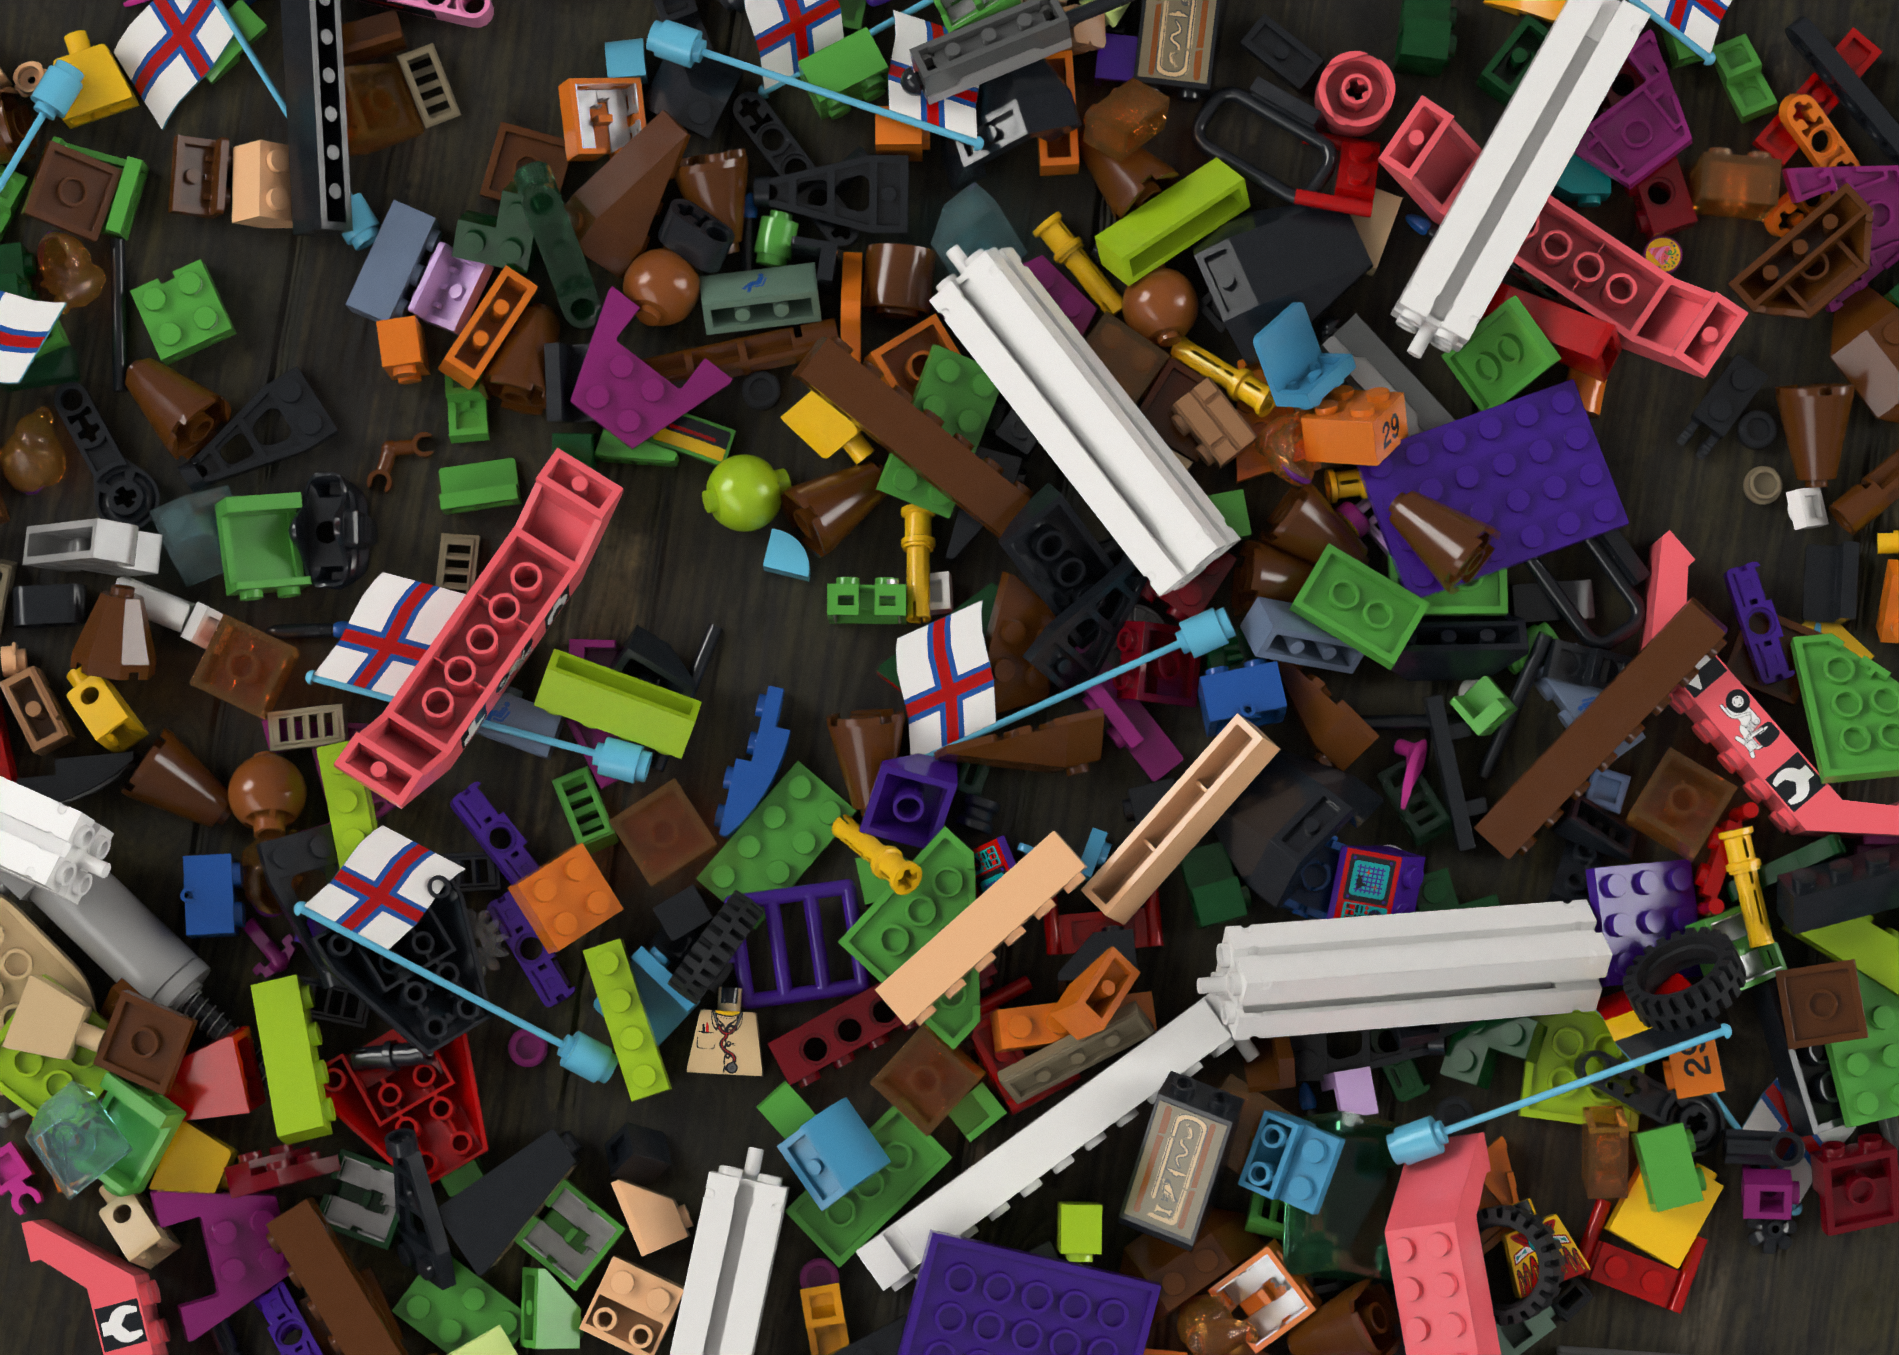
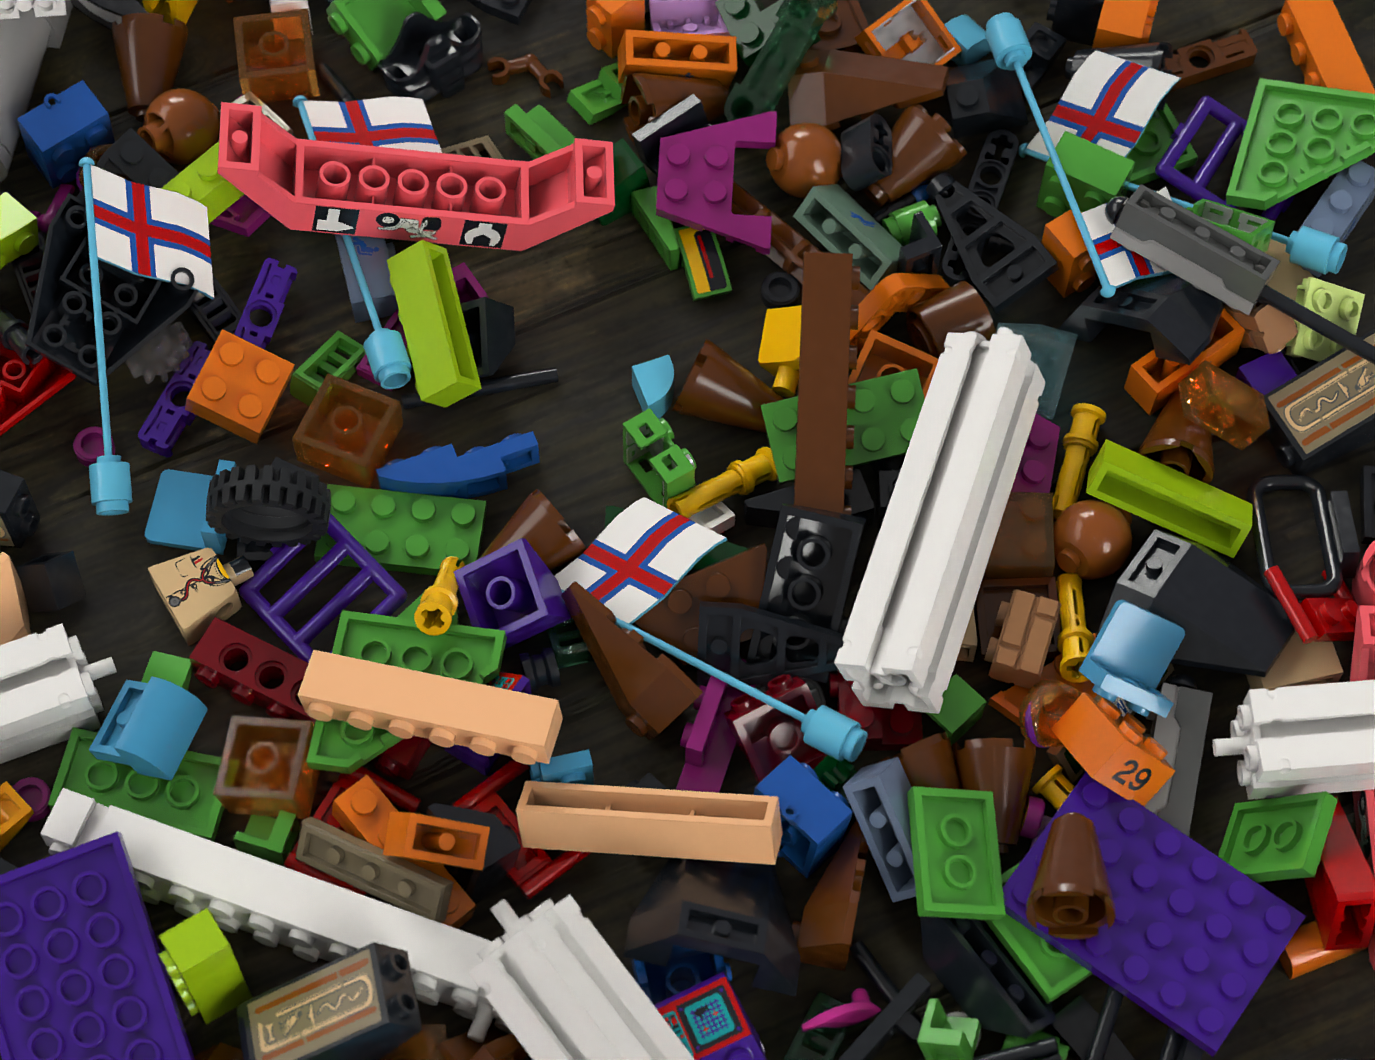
camera: 55 degrees right, 20 degrees down
lime brick [583,938,672,1101] -> none
lime brick [702,454,791,532] -> none
dark green brick [1179,842,1252,930] -> none

